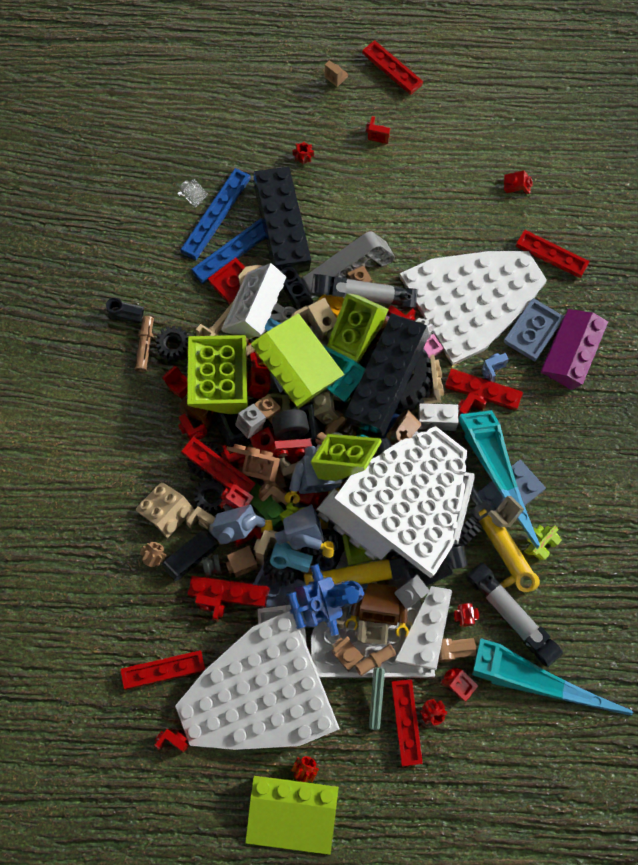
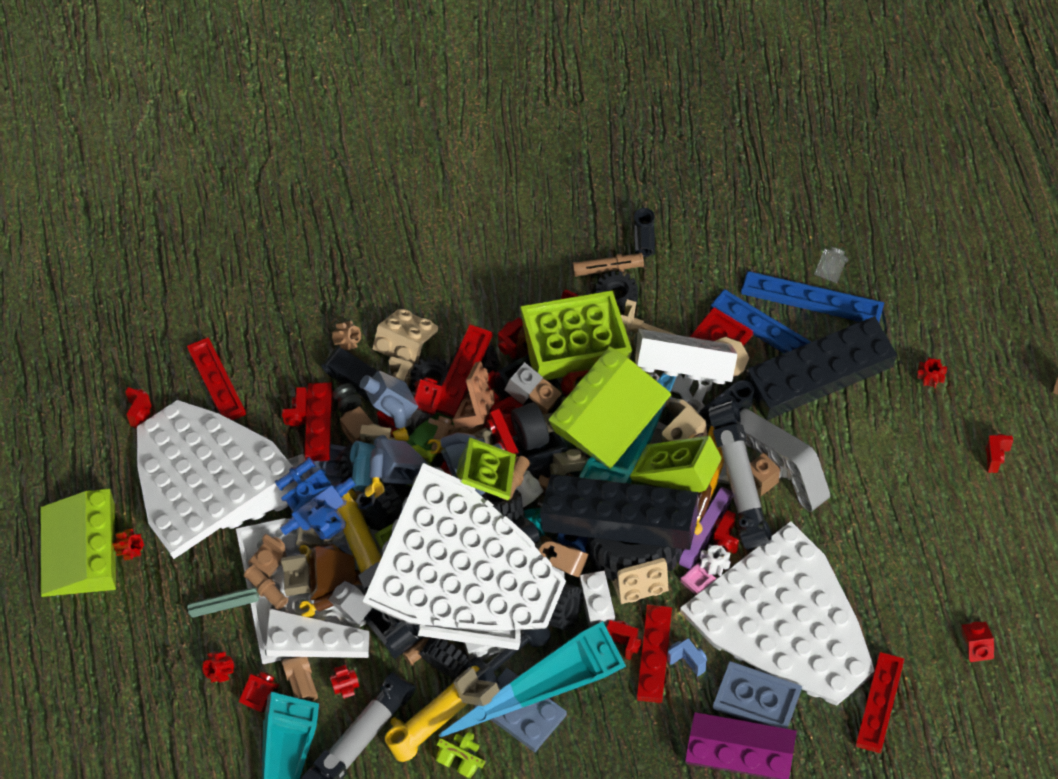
camera: 80 degrees right, 10 degrees down
red plate [391,679,423,767] -> none

